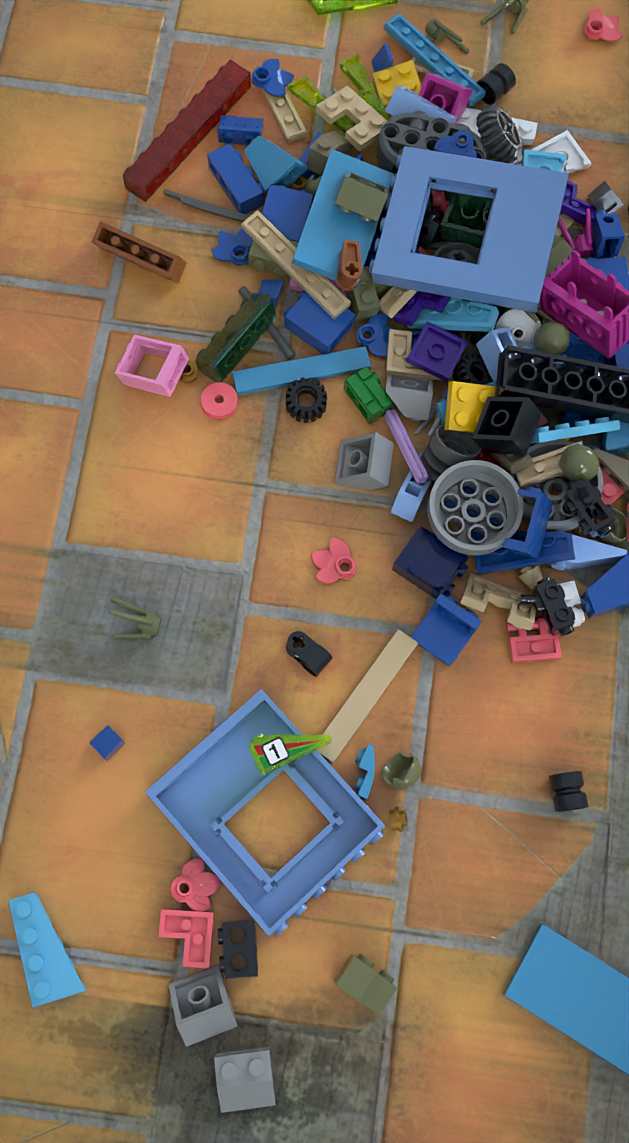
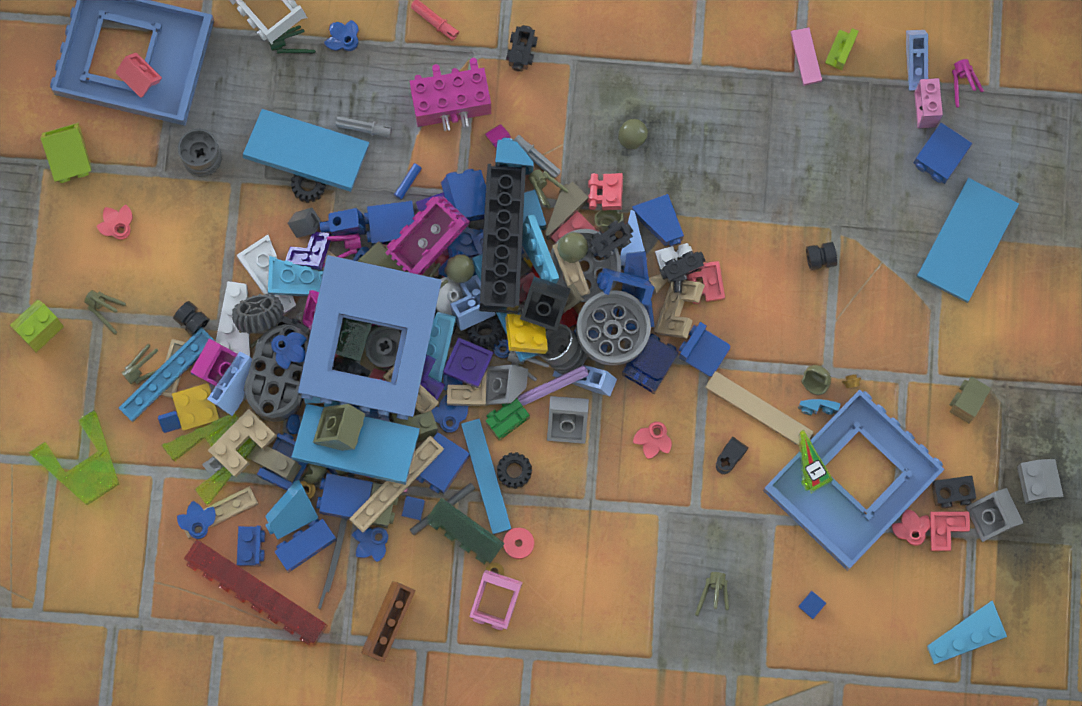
camera: 90 degrees left, 5 degrees up
dark orange piece [336,240,362,291] -> none

